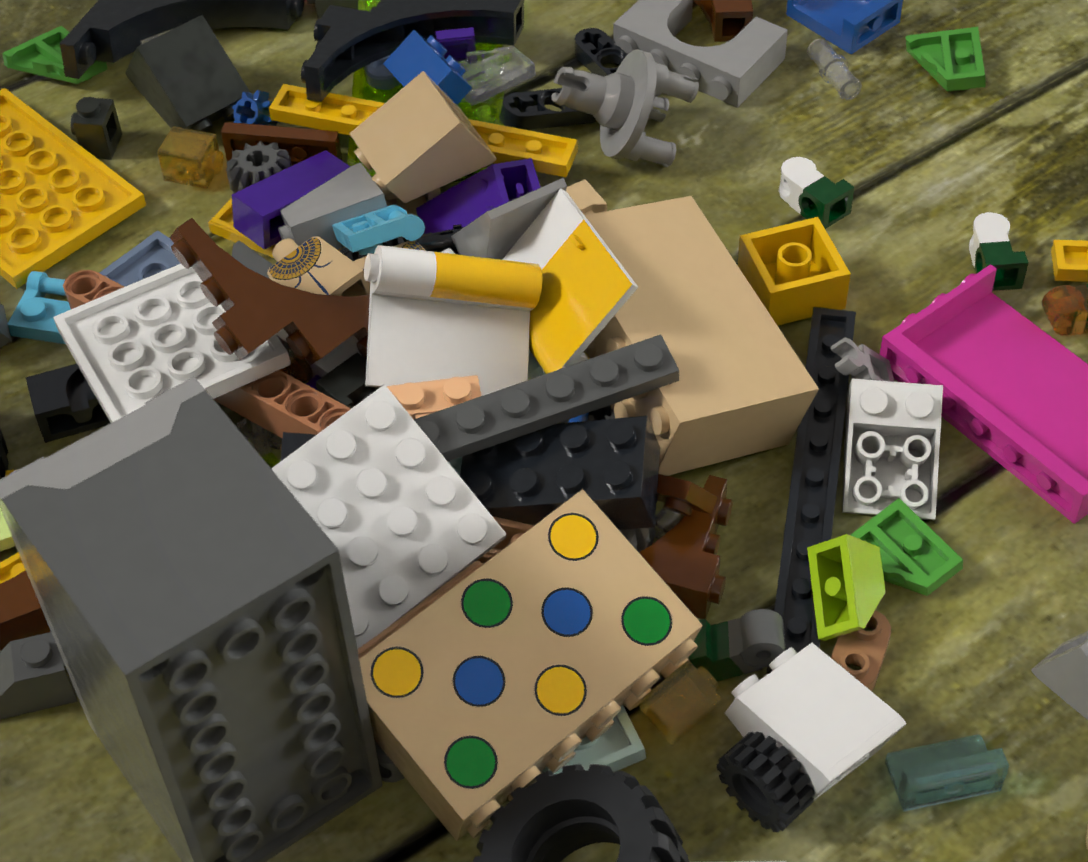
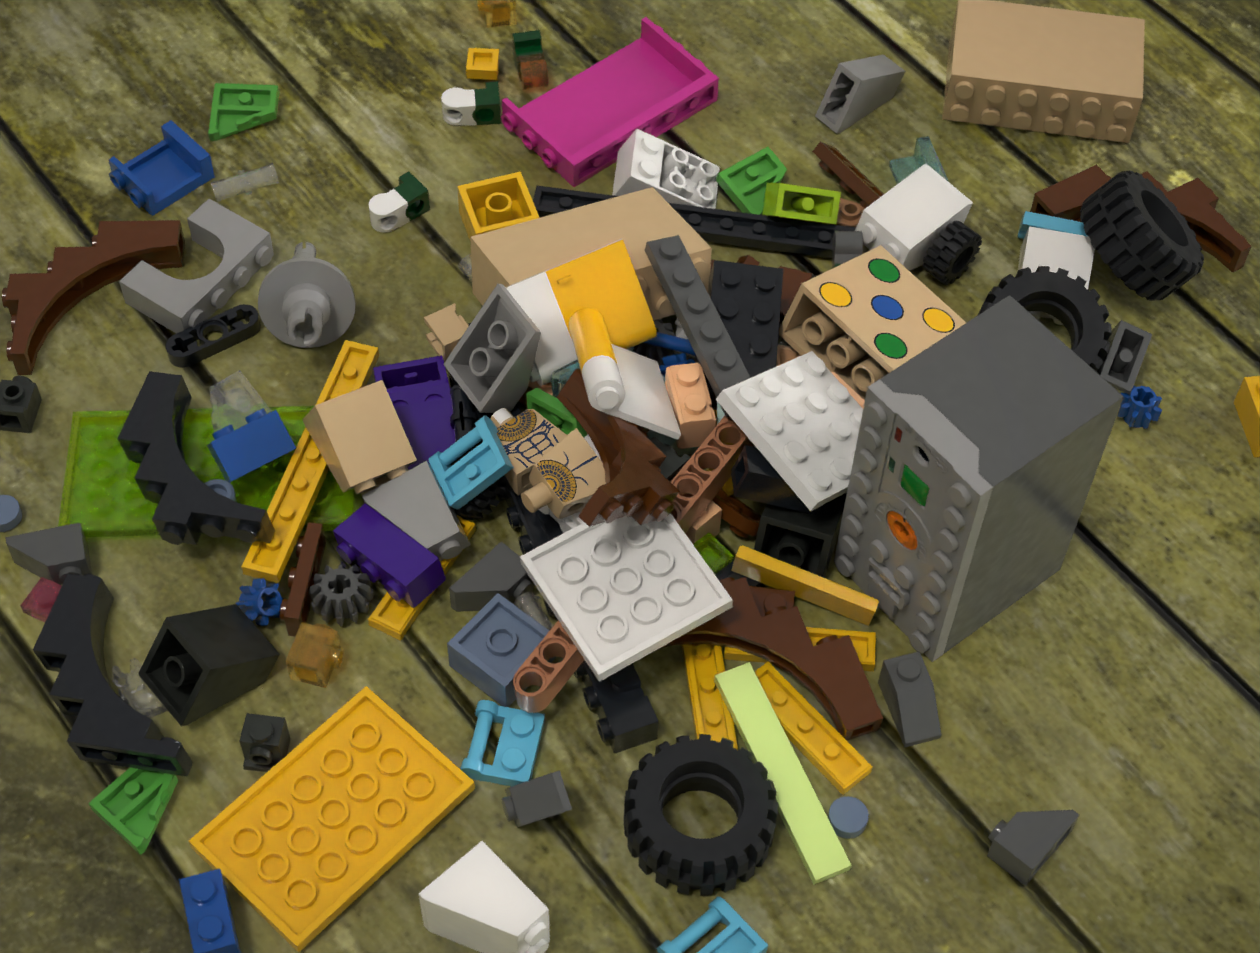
camera: 95 degrees left, 5 degrees up
dark purple tile [436,27,477,67] -> none
black beam [499,88,597,130] -> none
light grey plate [831,337,894,382] -> none
none -> reddish brown plate [812,142,884,208]

